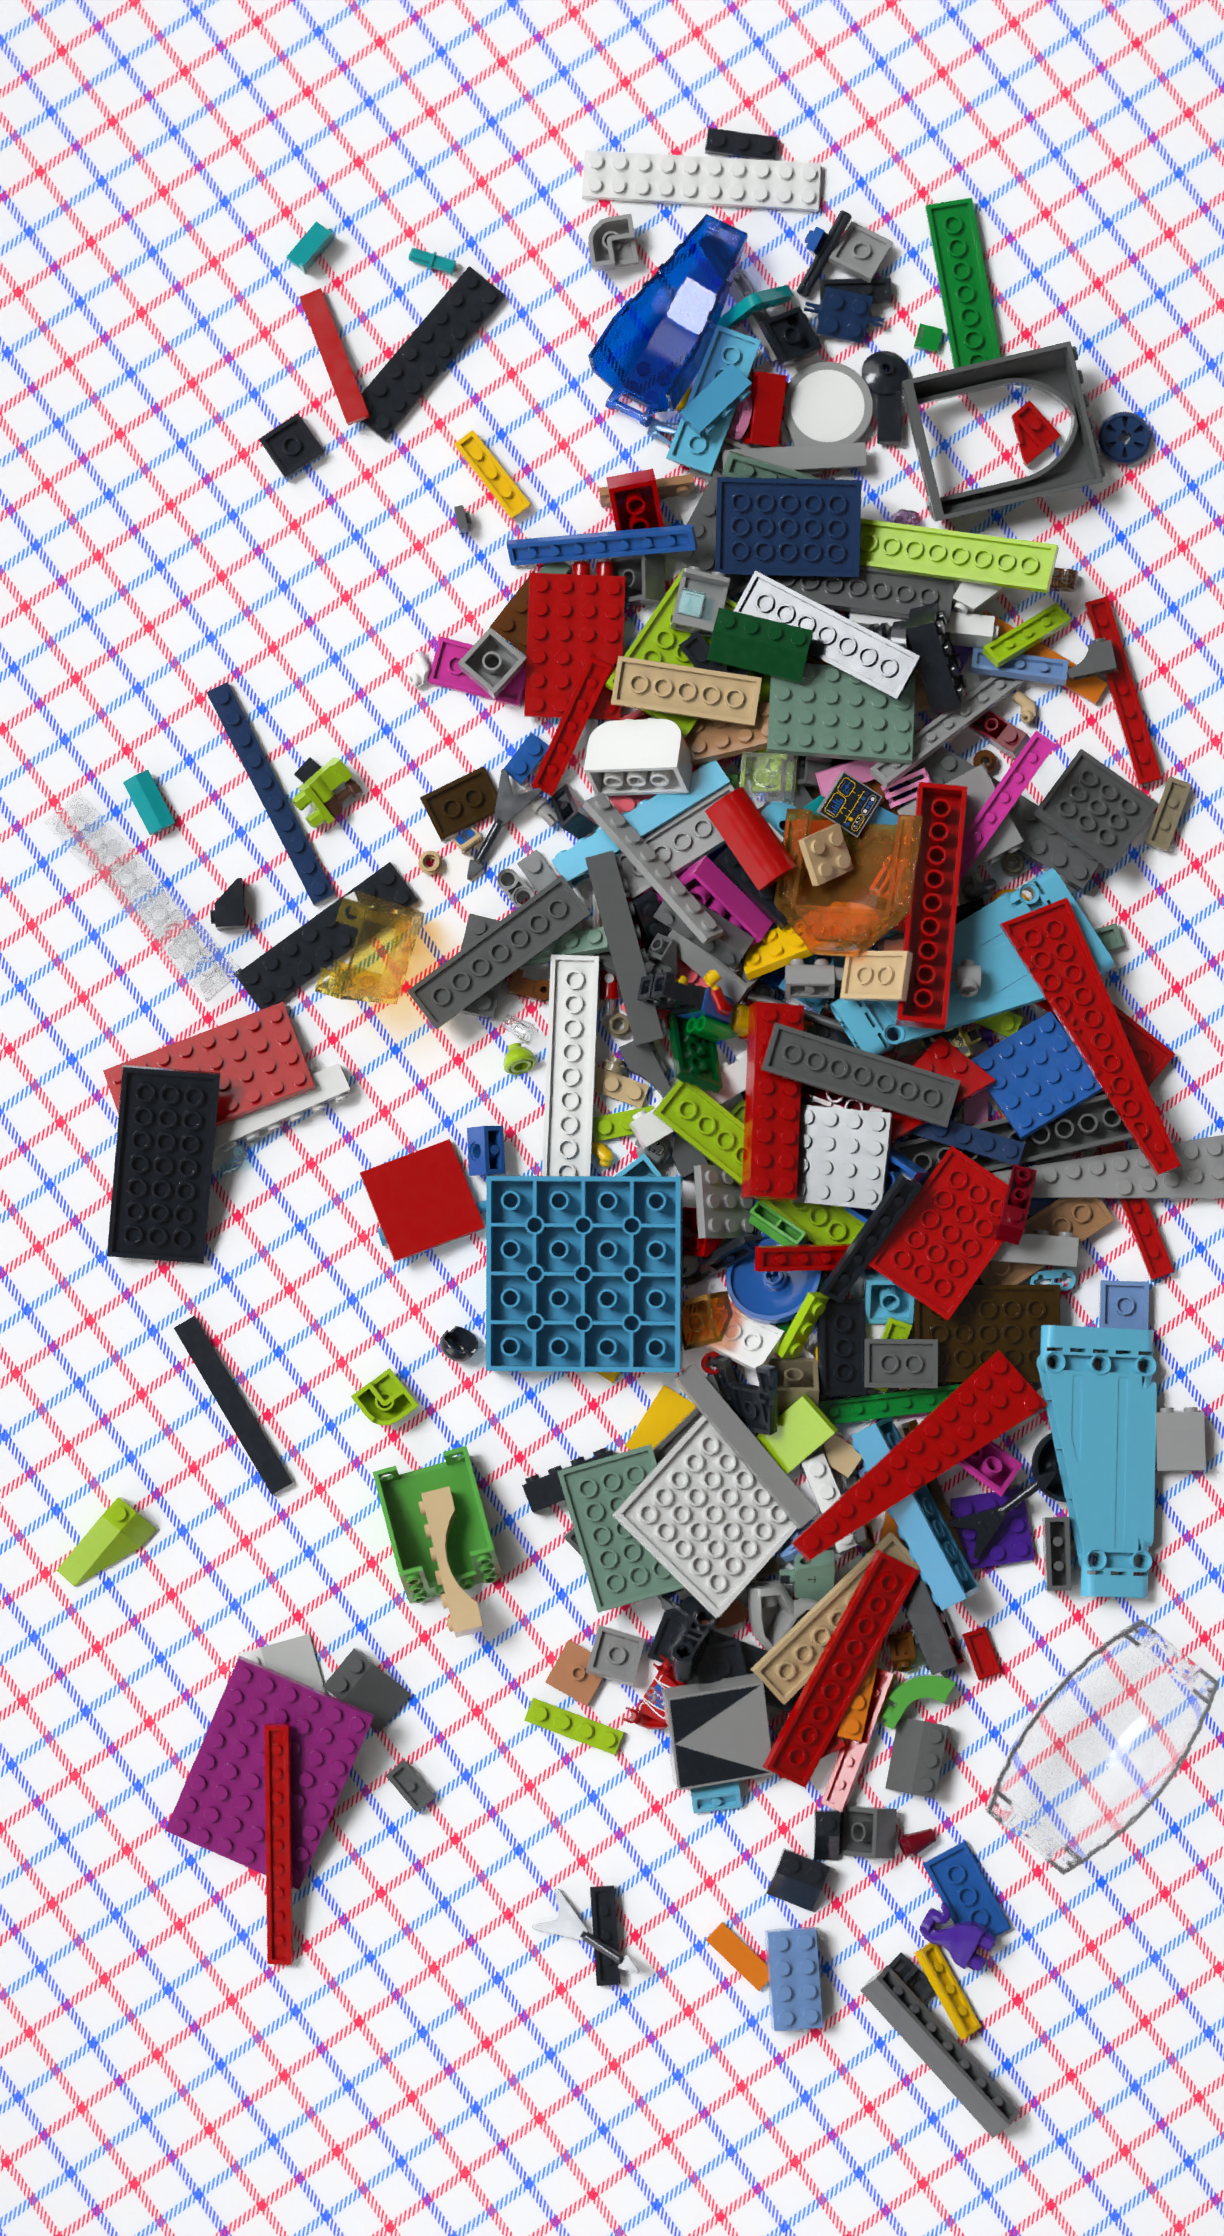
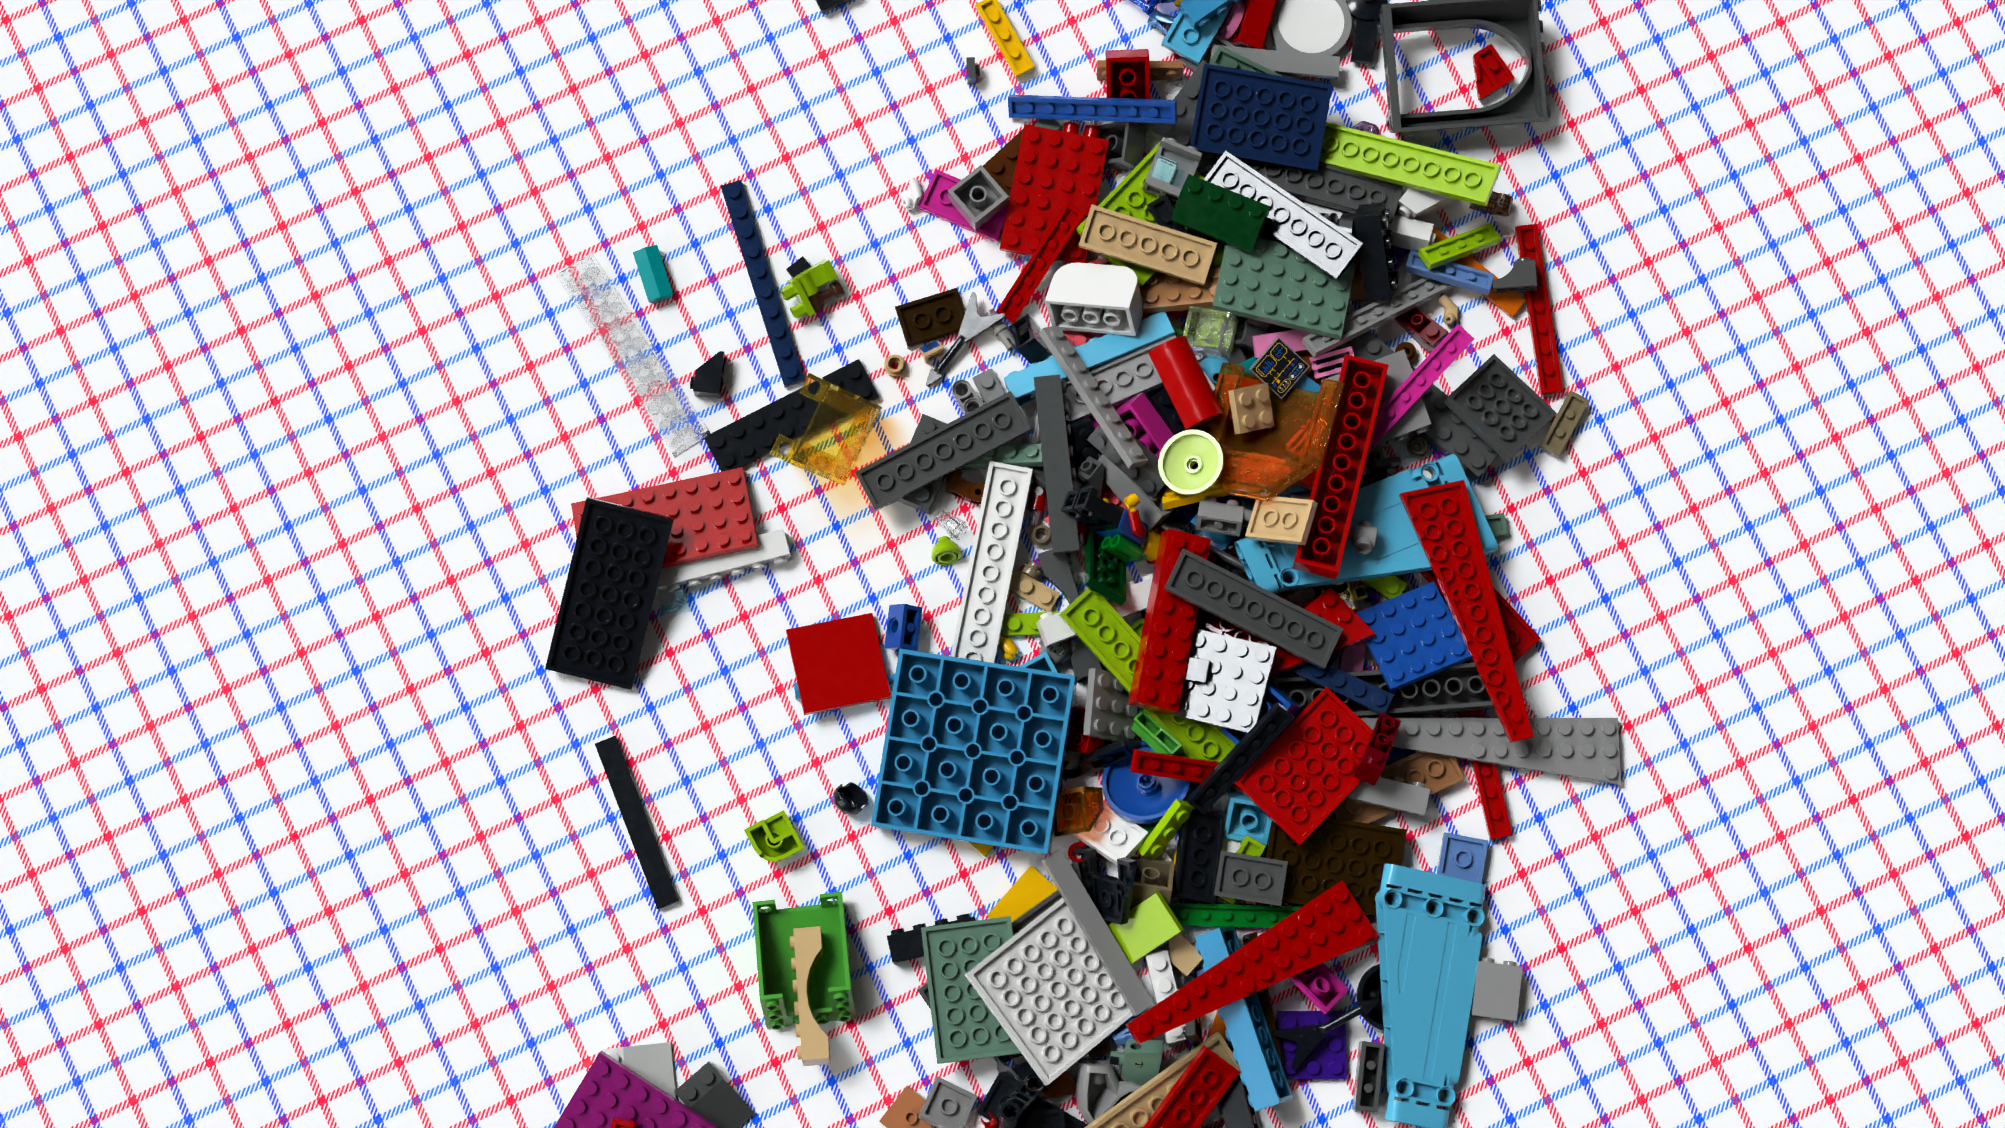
camera: 10 degrees right, 5 degrees down
lime wedge [56,1497,157,1586] -> none
blue plate [504,732,549,786] -> none
medium azure beam [1029,1269,1076,1292] -> none
dark blue wheel [1098,412,1151,465] -> none
none -> yellowish green dish [1158,430,1224,495]
none -> tile [1184,657,1211,684]

